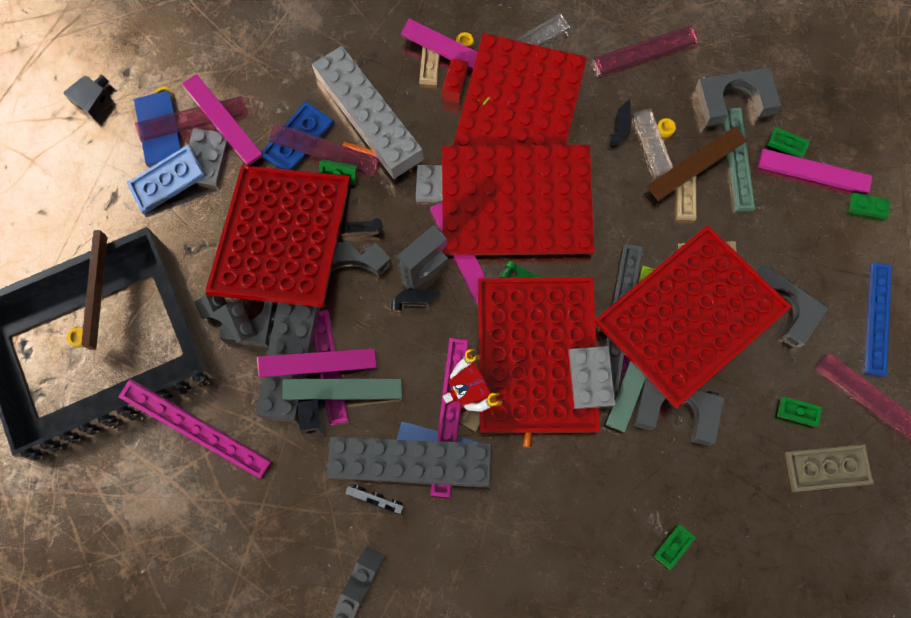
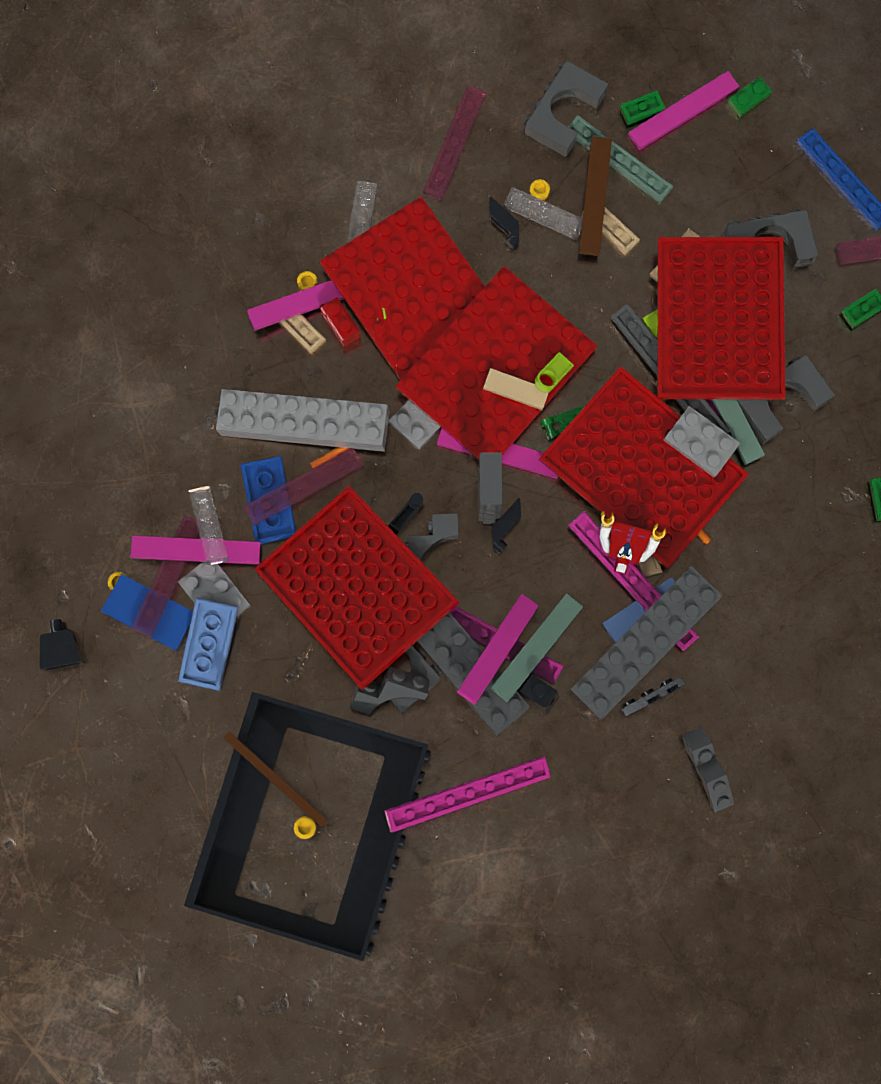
camera: 50 degrees left, 5 degrees up
green plate [319,159,357,185] -> none
none -> clear plate [189,486,228,566]
none -> tan tile [483,368,549,410]
none -> lime piece [535,352,574,392]

